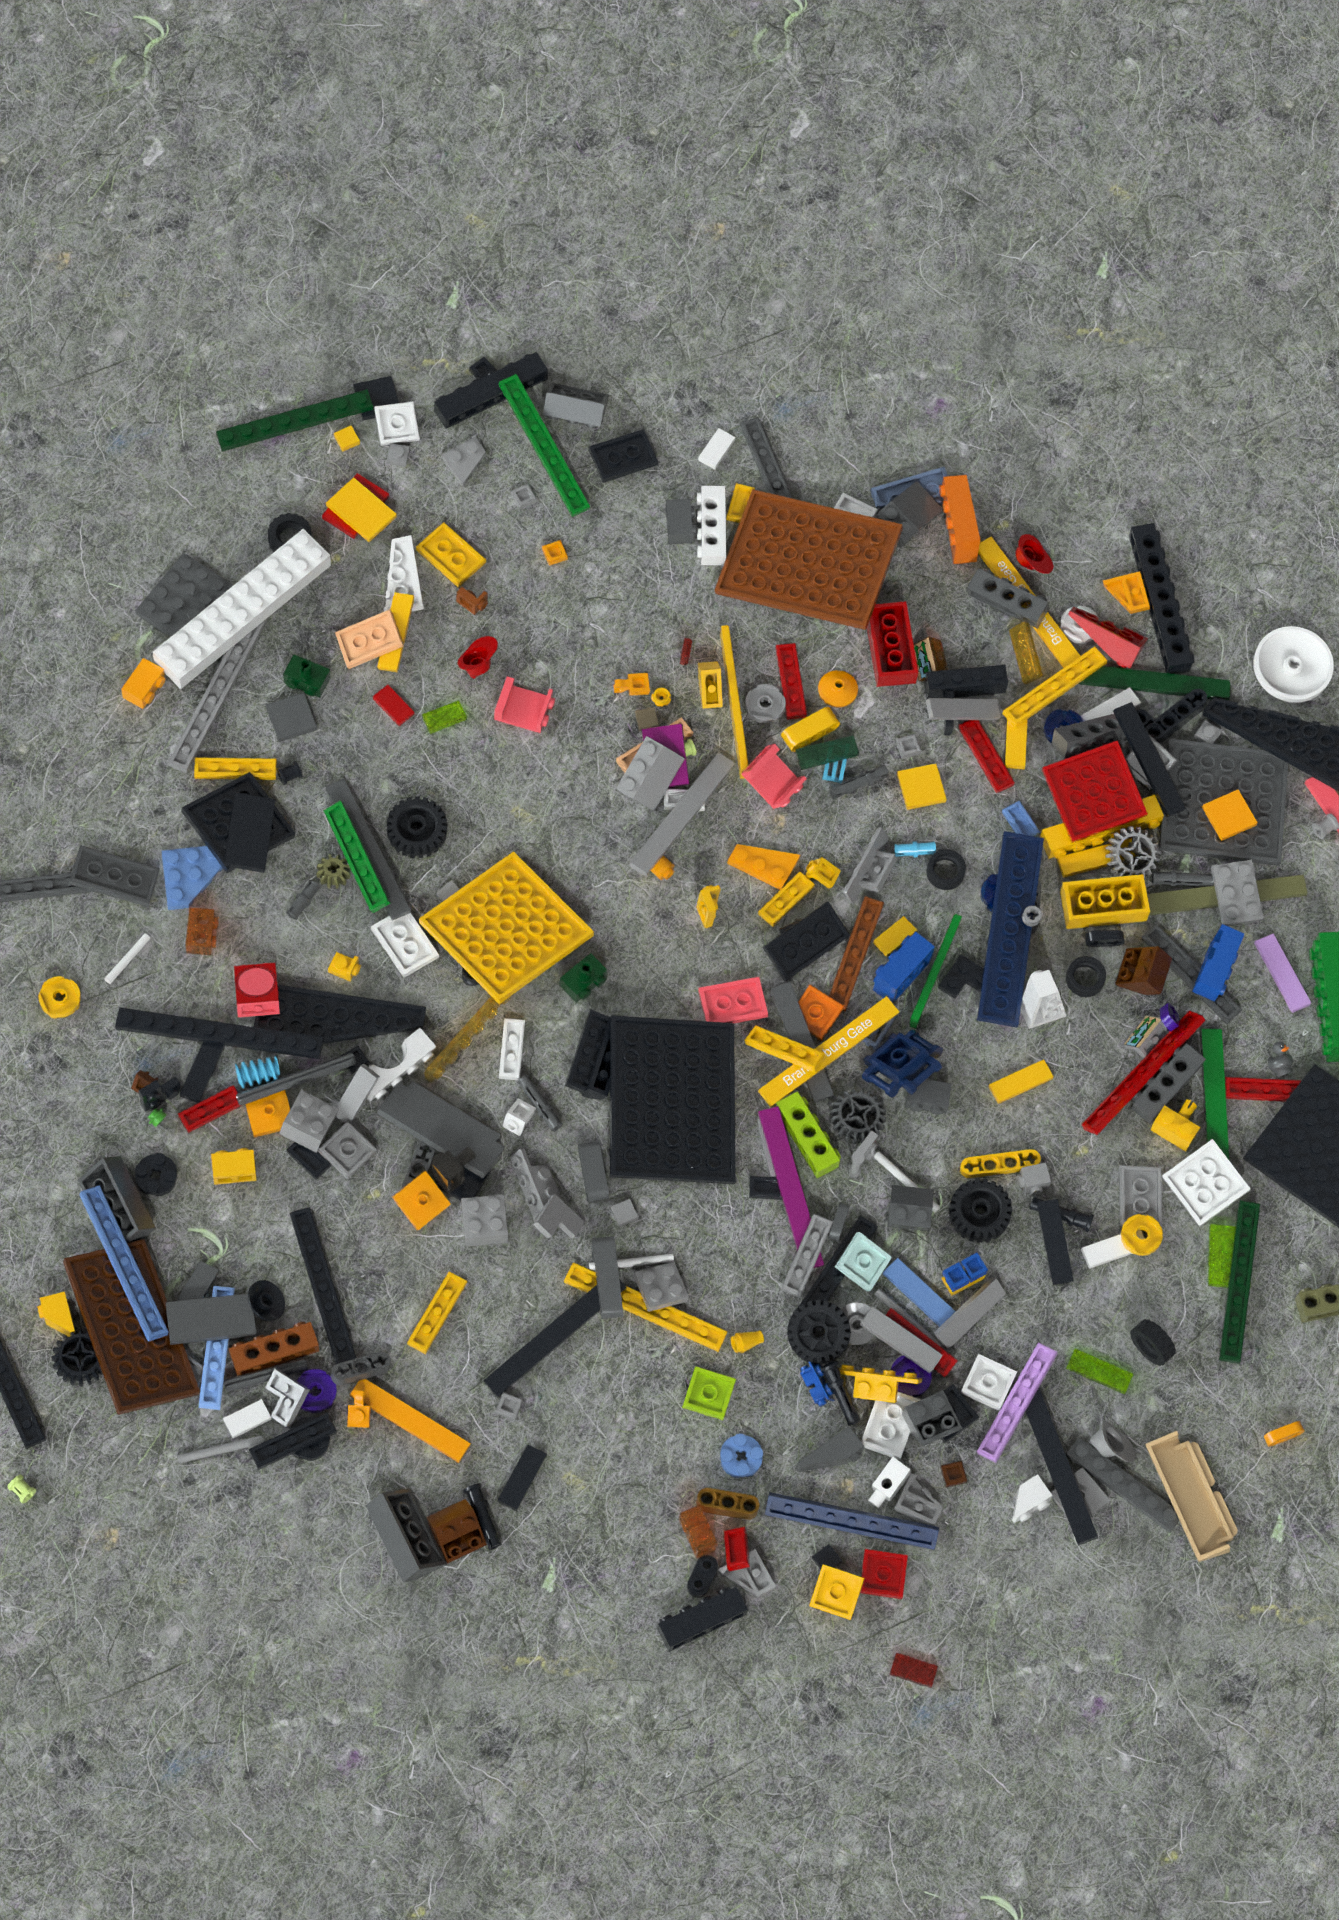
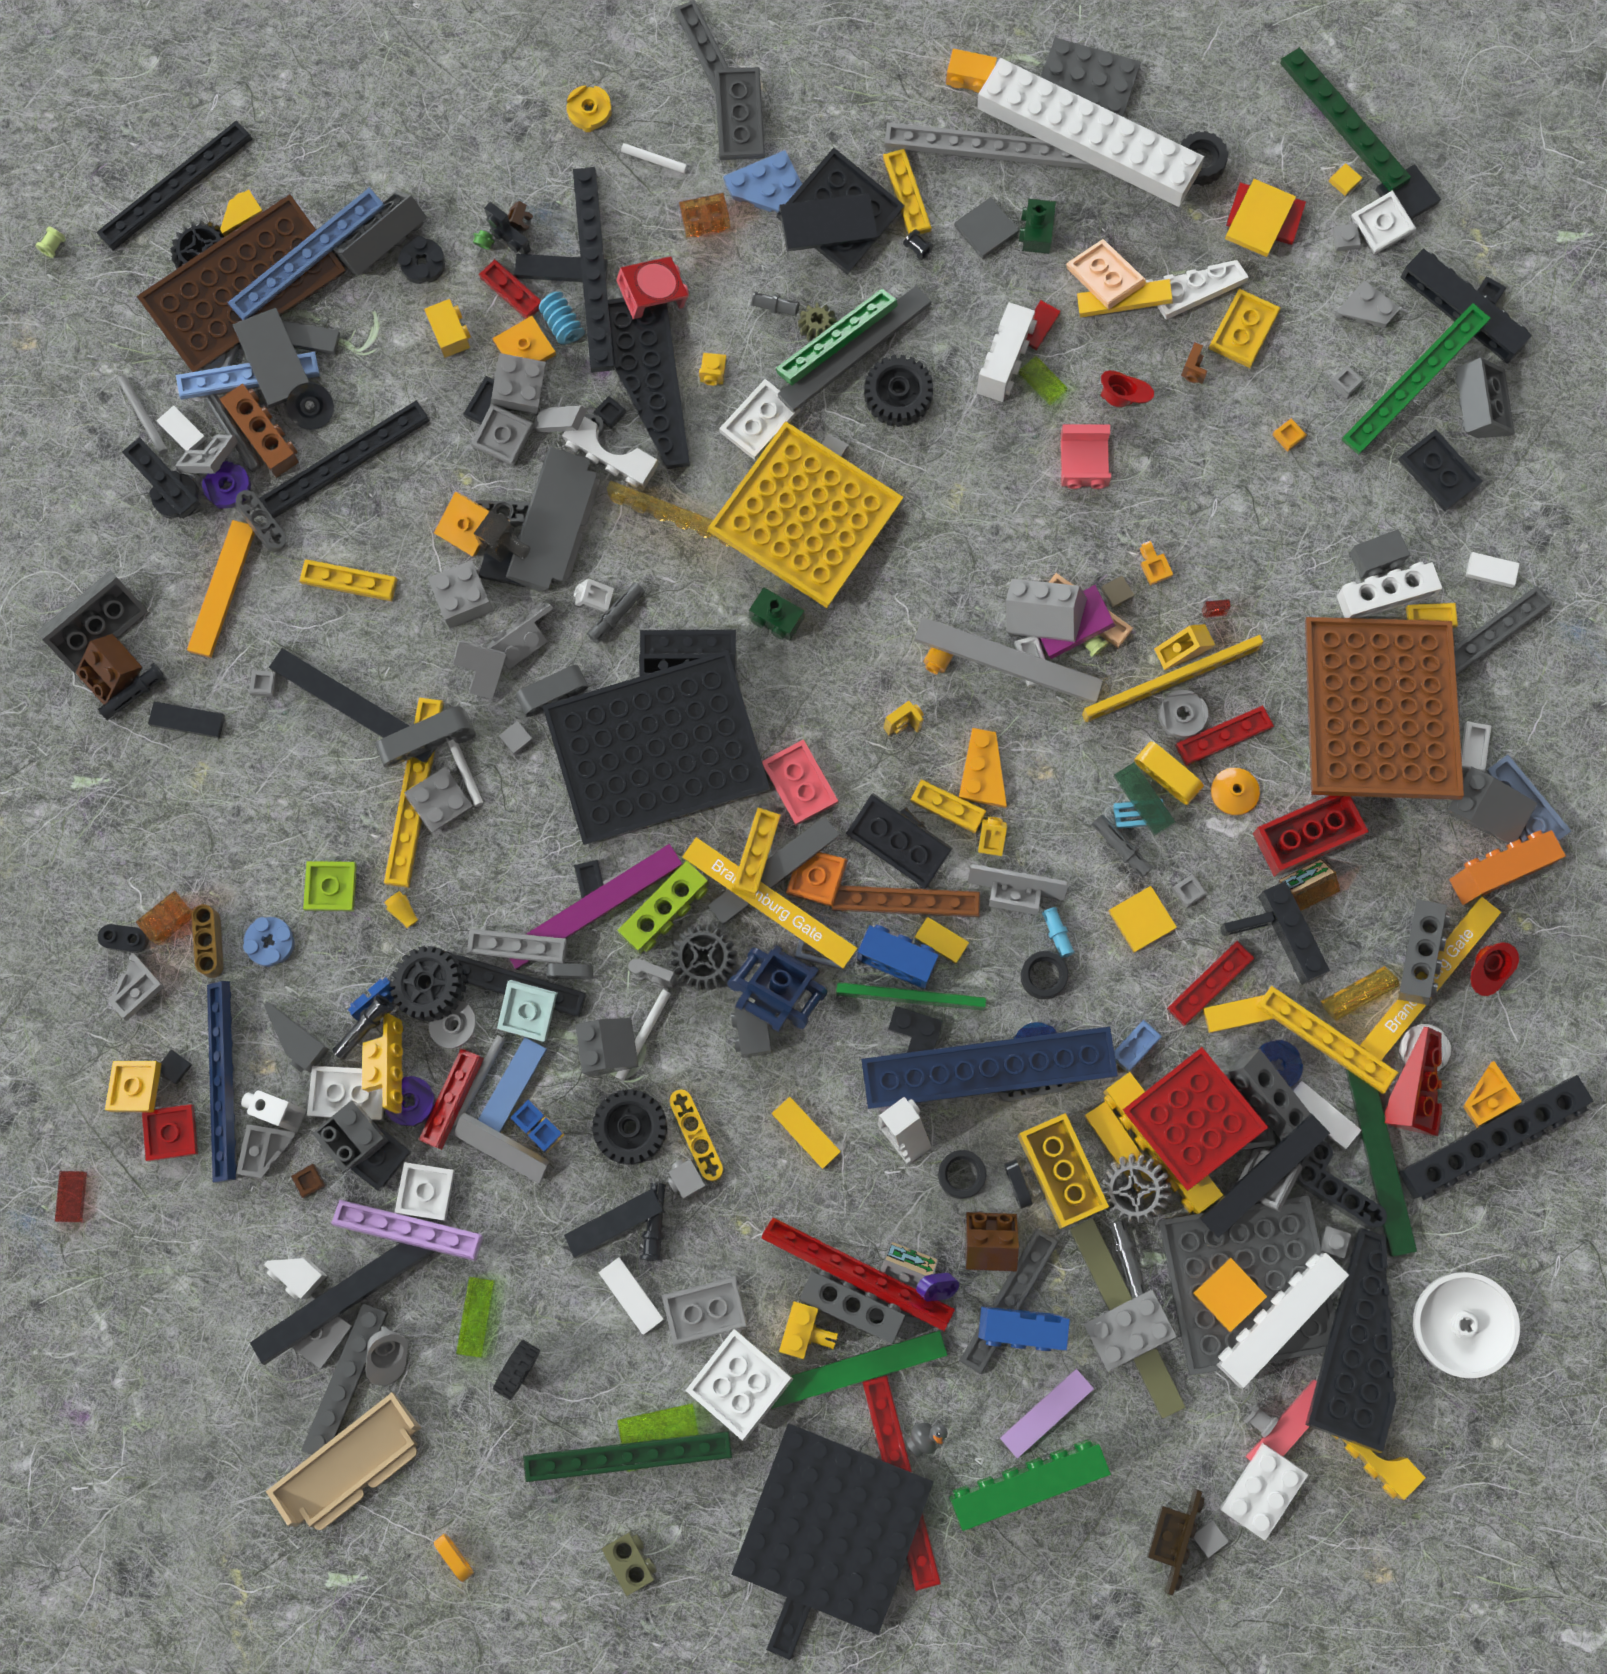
camera: 85 degrees right, 10 degrees up
dark grey axle [236,1053,356,1106] -> none
light orange plate [347,1390,371,1428] -> none
white tile [499,1018,525,1080] -> none
yellow plate [651,688,671,707] -> none
black brick [657,1587,748,1652] -> none
red tile [724,1527,750,1571] -> none
coral panel [741,744,807,809] -> none
light grey tile [860,1306,943,1373] -> none
light grey tile [926,698,1001,720] -> none
light grey bush [1022,906,1042,927] -> none
yellow tile [1120,1214,1163,1256] -> none
none -> white wedge [977,302,1037,402]
none -> white brick [1217,1253,1349,1388]

